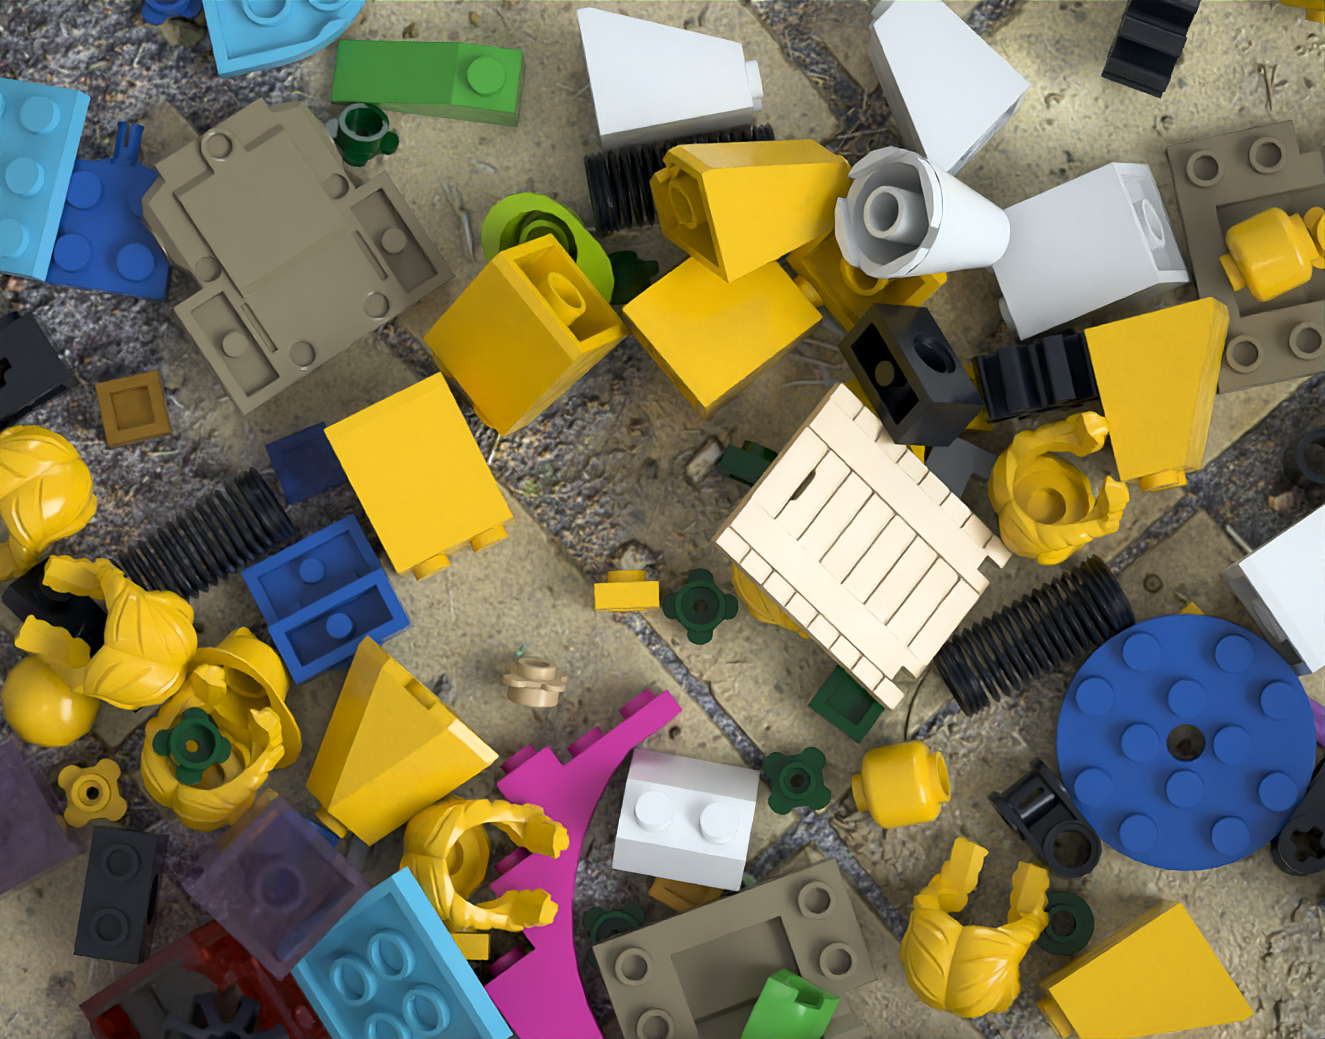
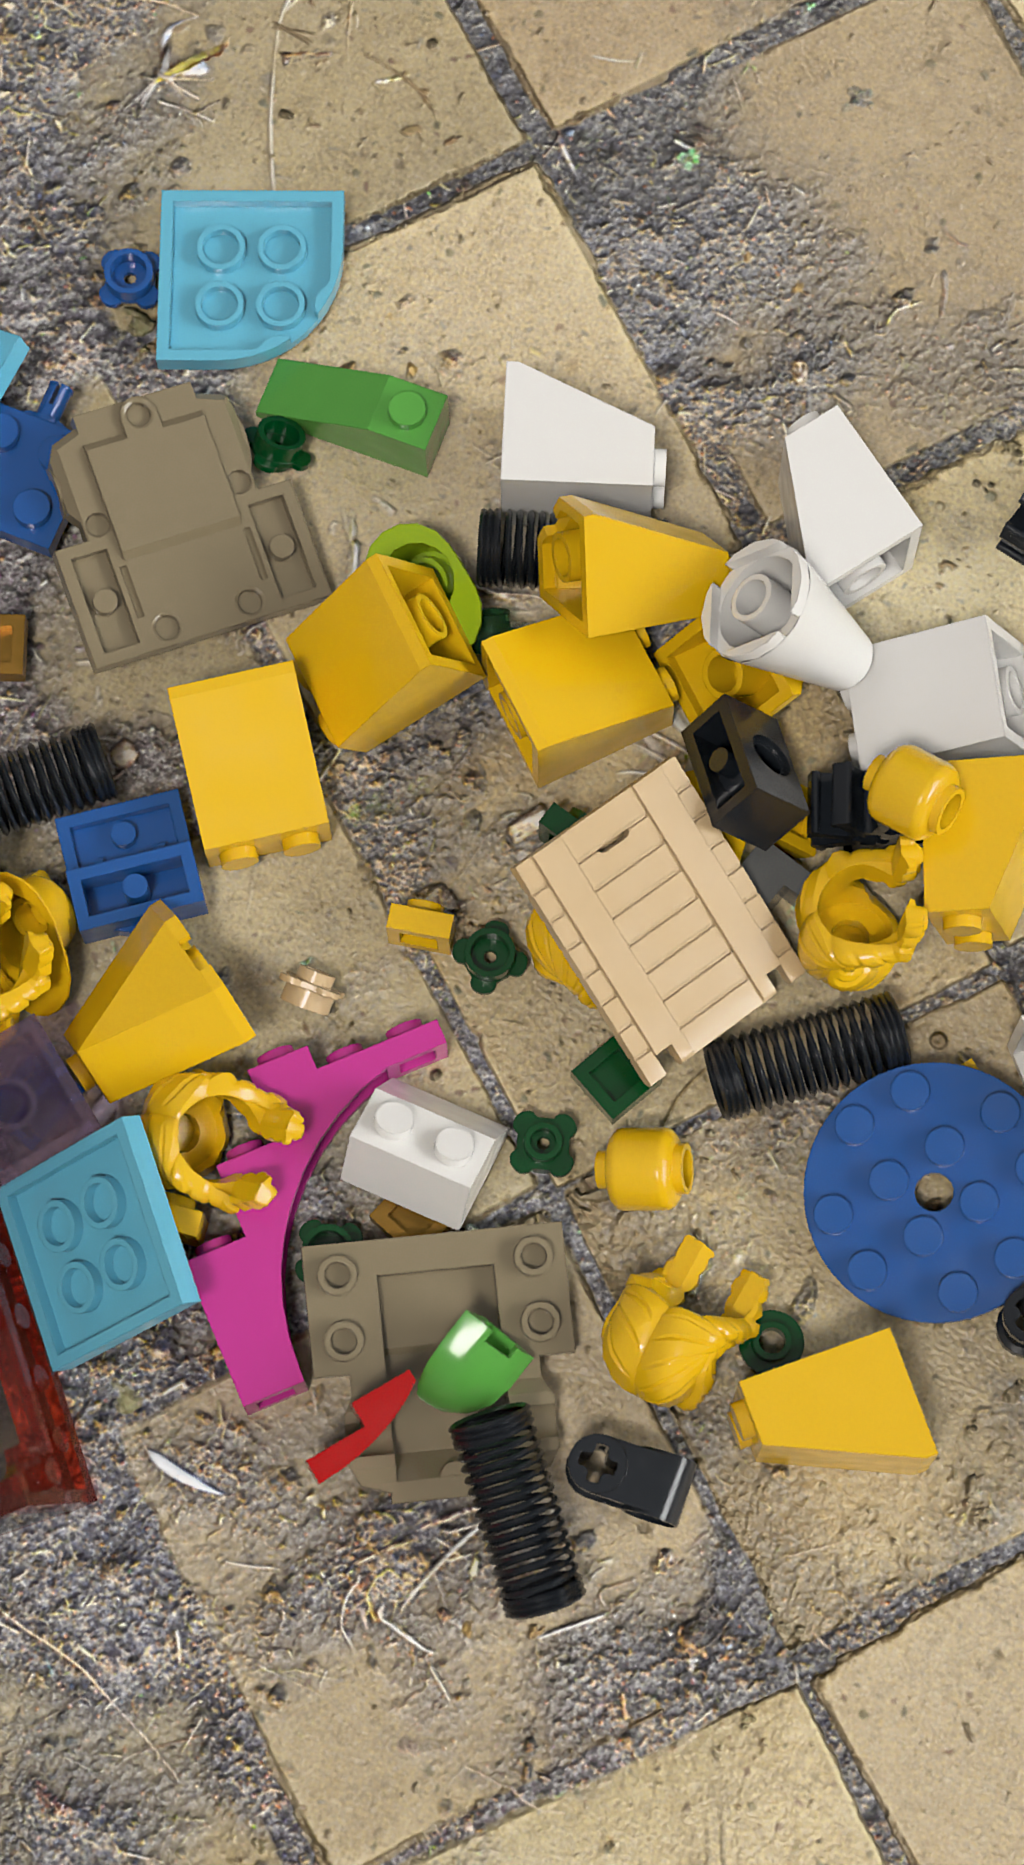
camera: 10 degrees right, 10 degrees down
clear blue plate [265,421,350,506] -> none
black piece [987,757,1102,880] -> none
none -> yellow head [863,744,965,841]

